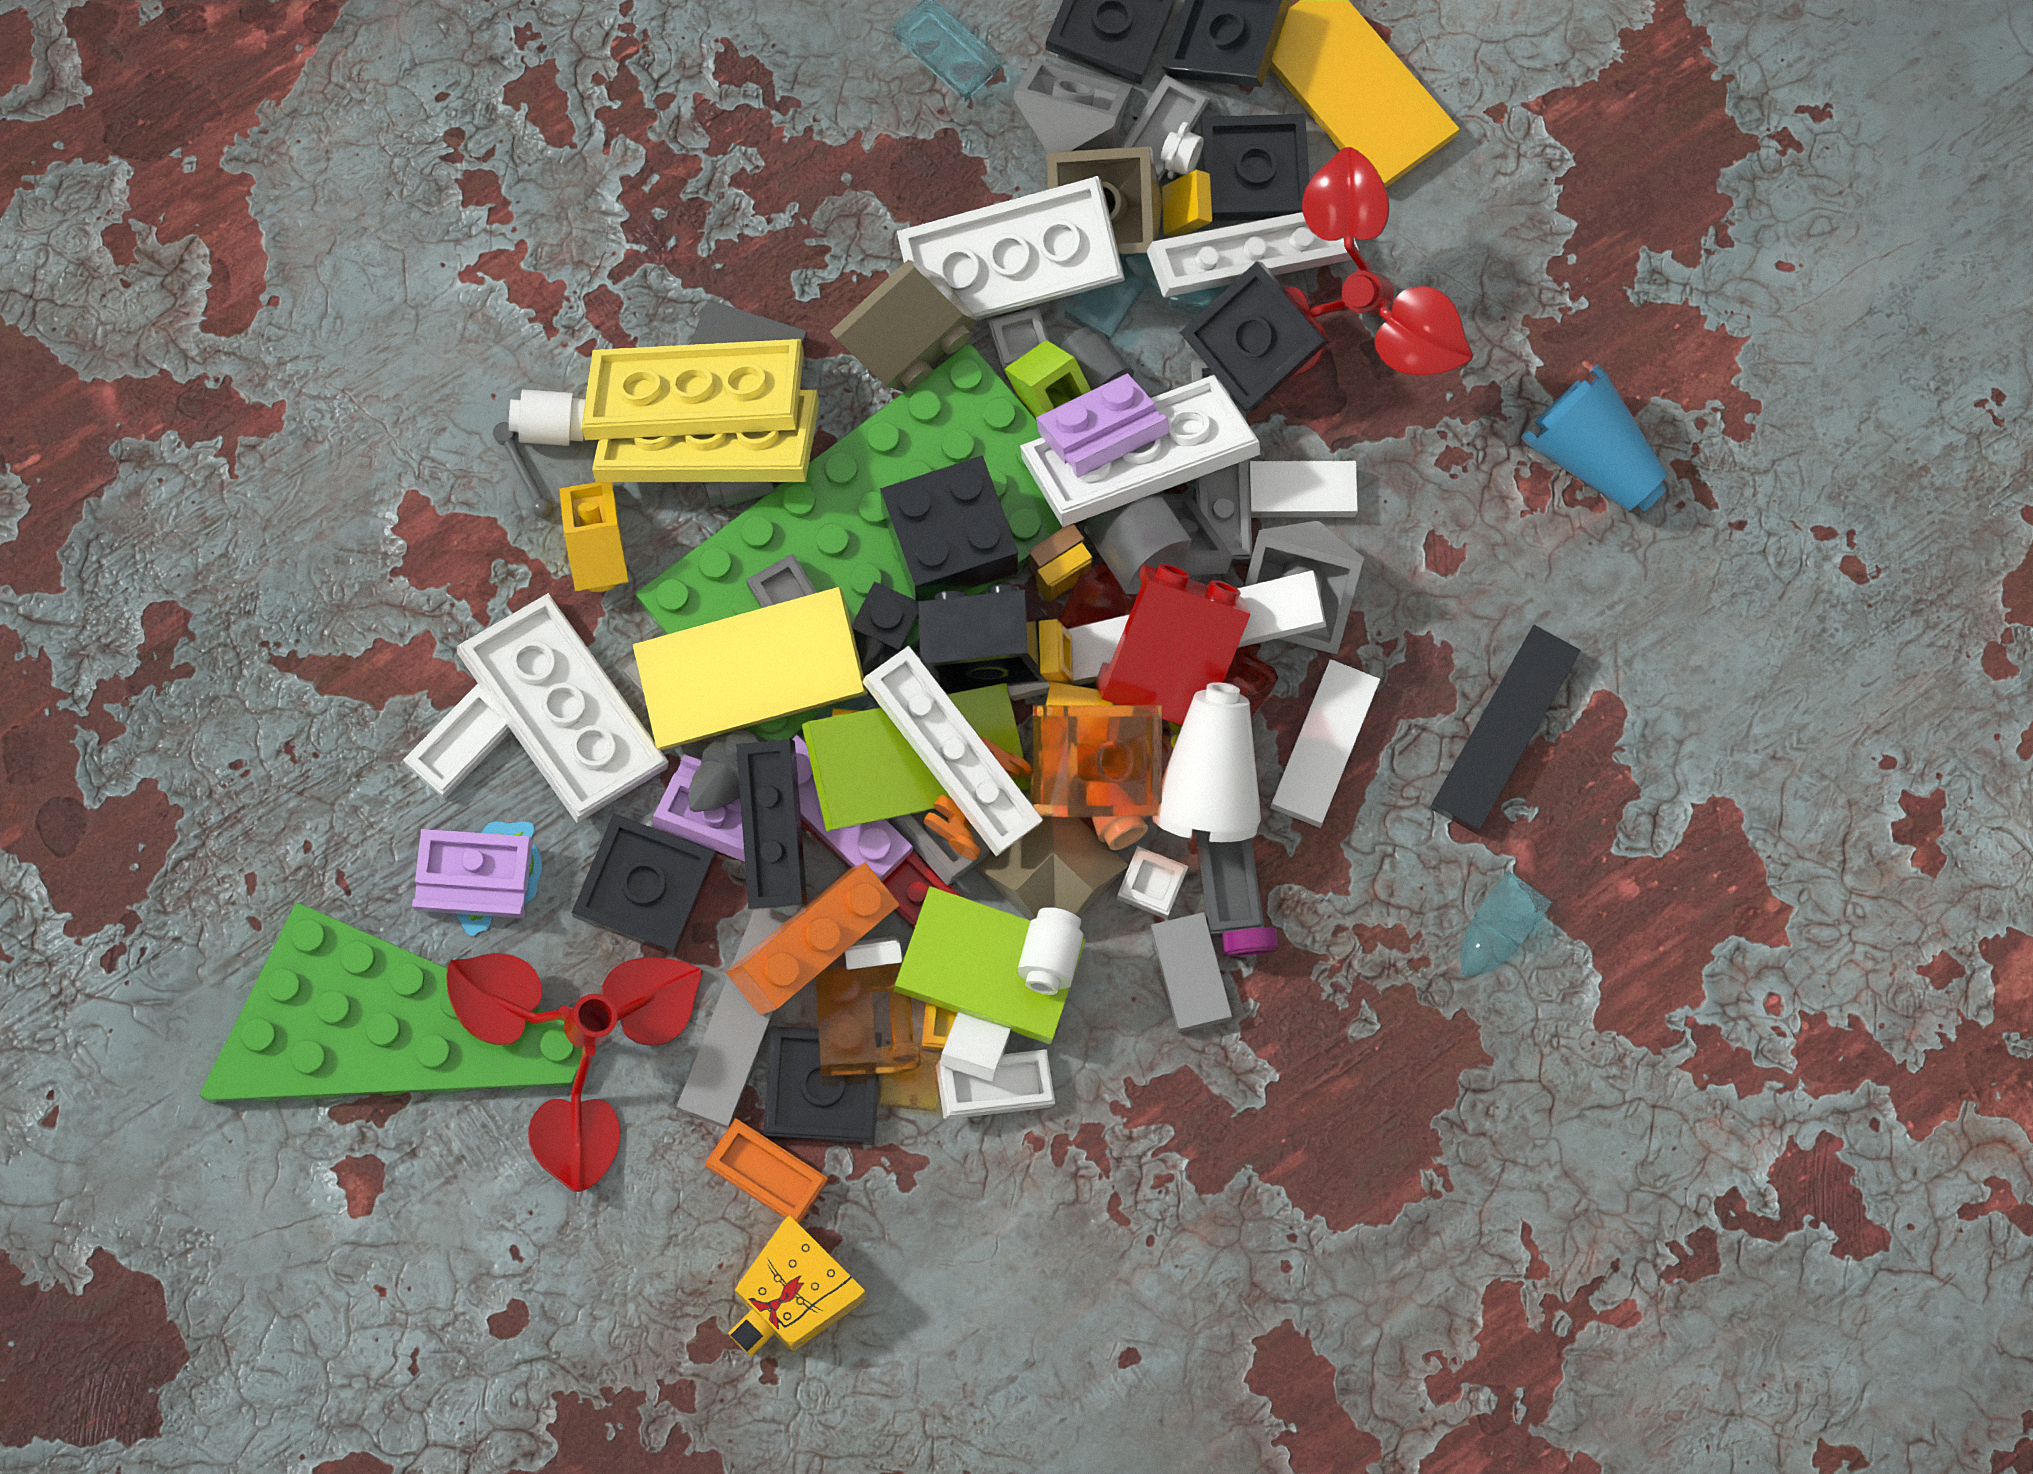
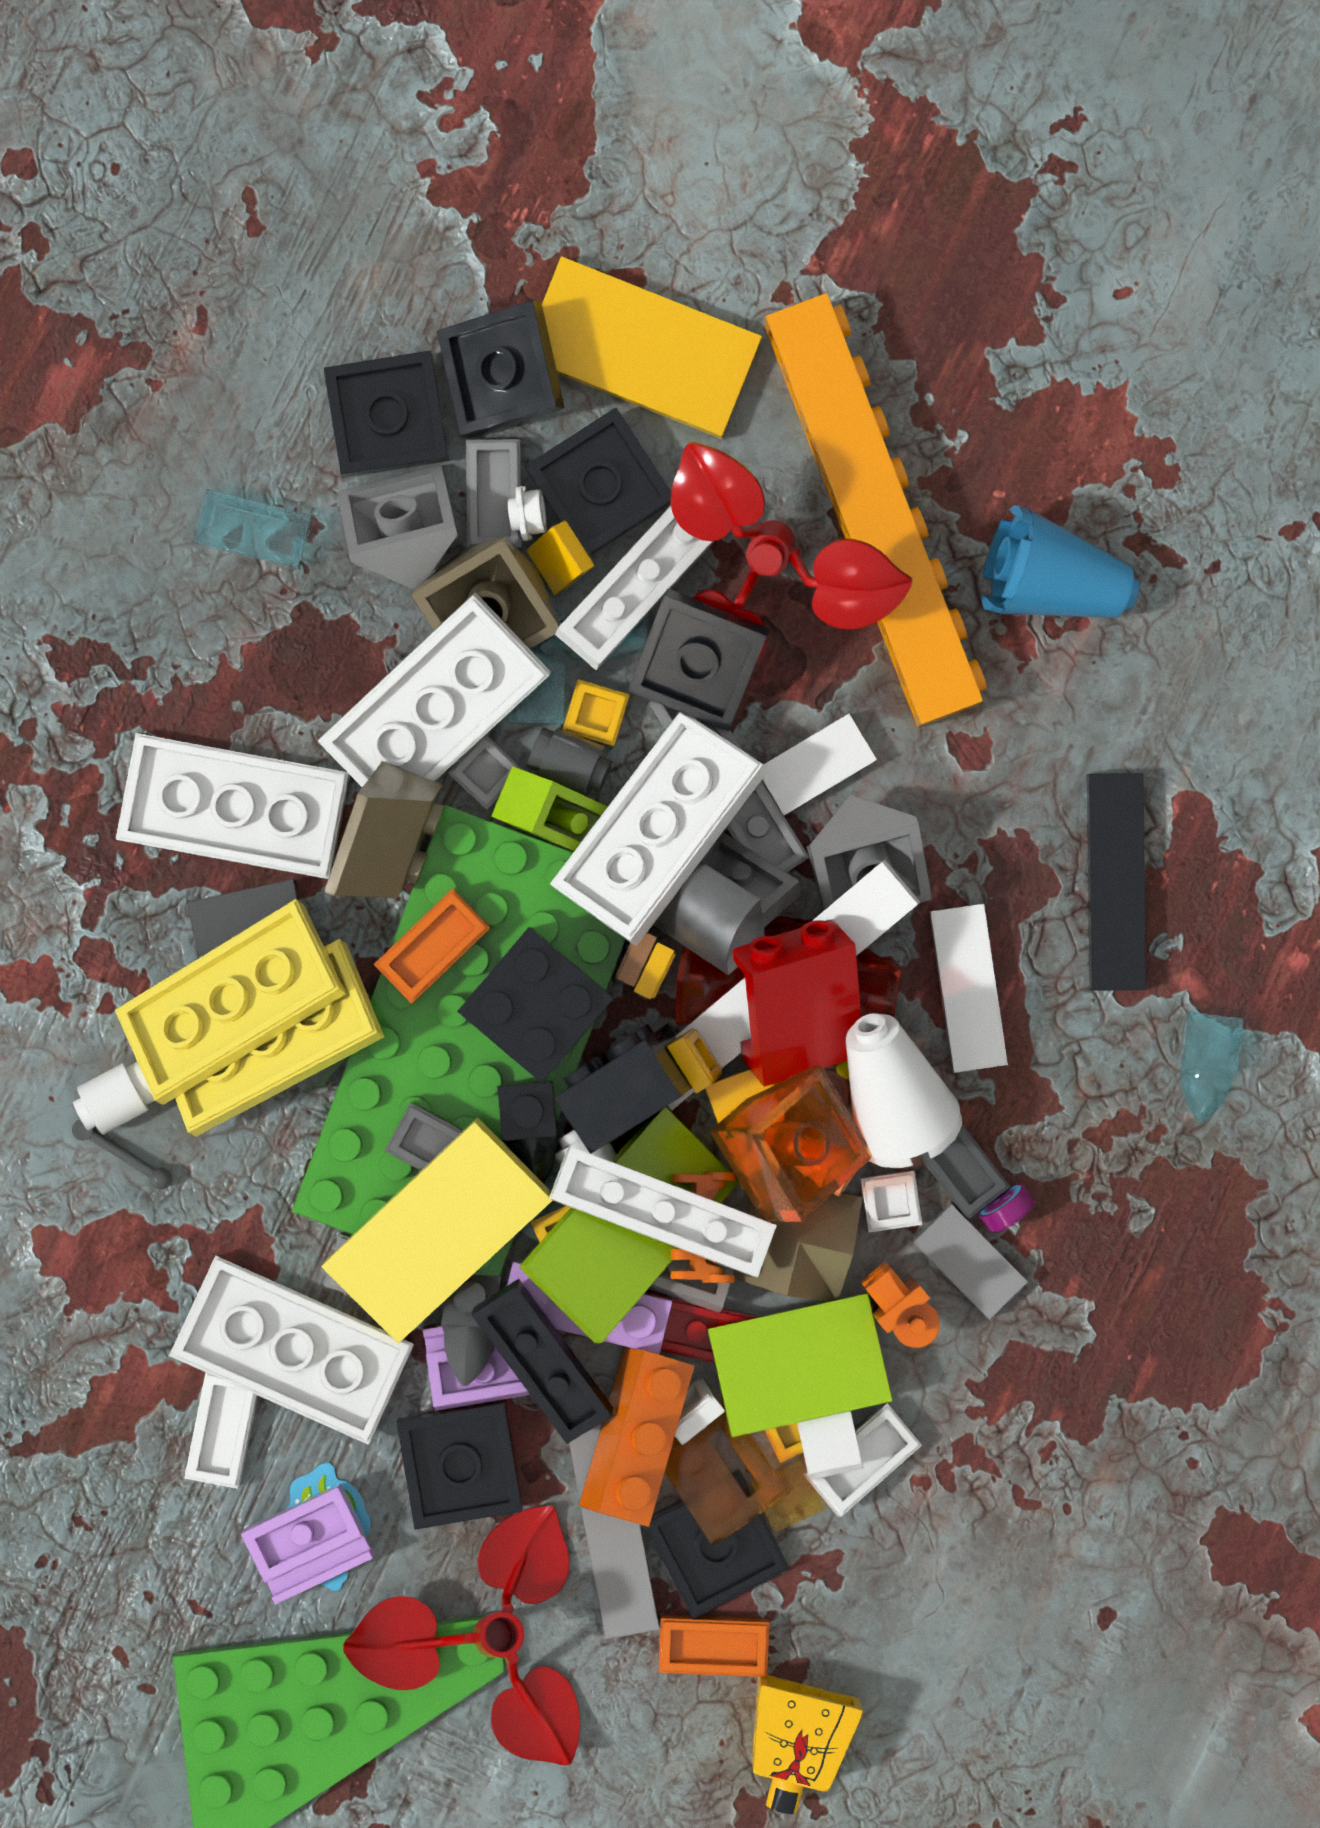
camera: 30 degrees left, 15 degrees up
yellow slope [559,482,629,592] -> none
white brick [1017,908,1084,995] -> none
lavender plate [1036,373,1169,478] -> none
none -> white tile [116,733,350,879]
none -> orange tile [374,888,491,1004]
none -> yellow tile [563,679,630,748]
none -> light orange brick [764,293,987,728]
none -> orange hips [861,1261,940,1348]

